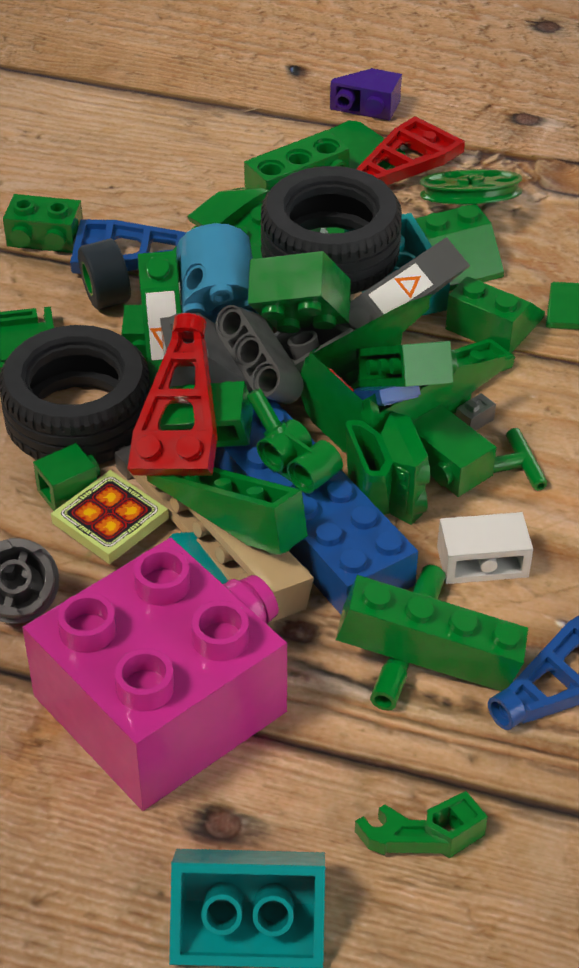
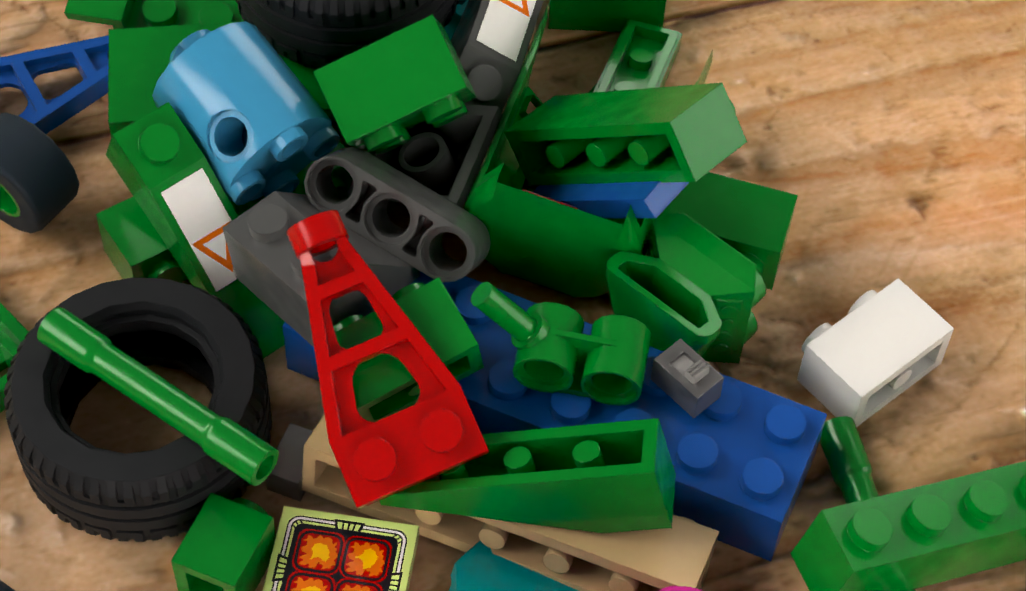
camera: 35 degrees left, 10 degrees up
green piece [493,428,548,490] -> none
none -> green piece [37,307,279,486]
none -> flat silver piece [651,338,724,418]

